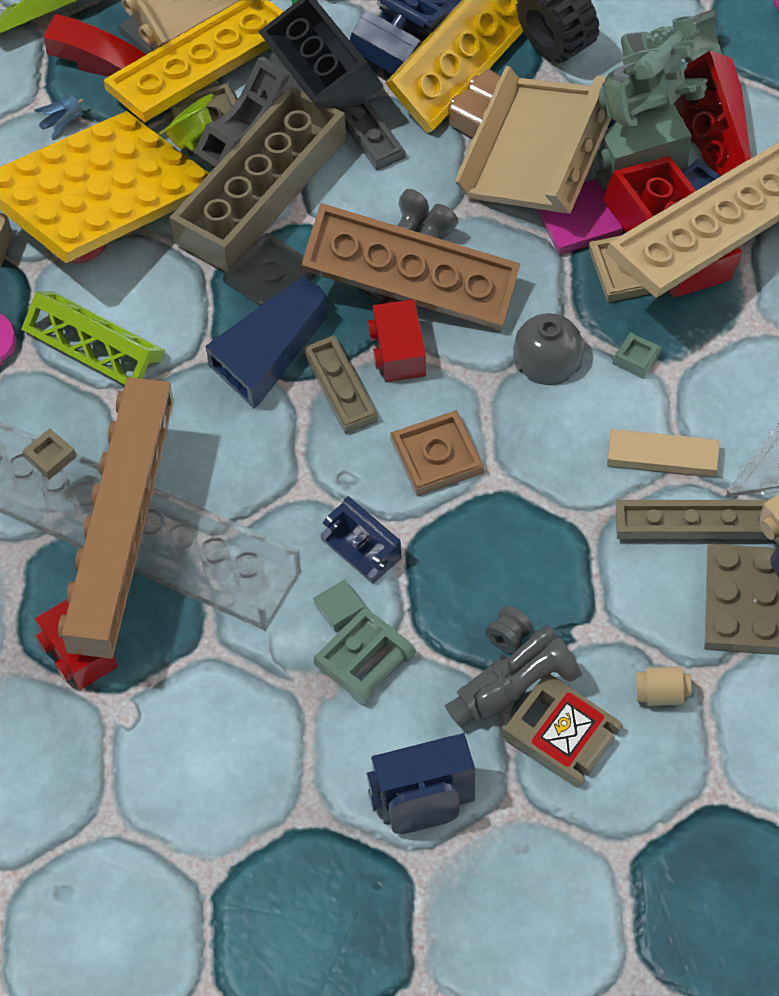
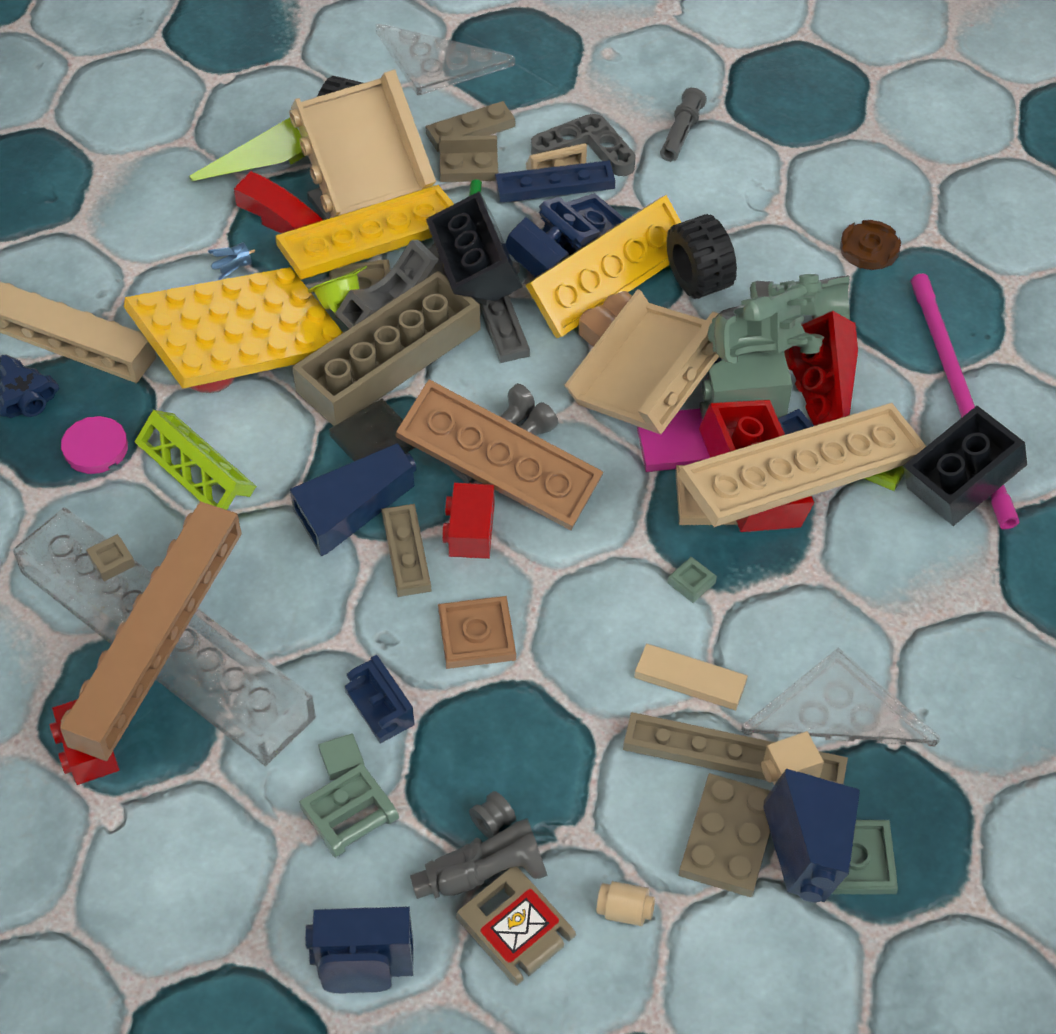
camera: 10 degrees right, 5 degrees down
dark grey cylinder [513,313,584,385] -> none

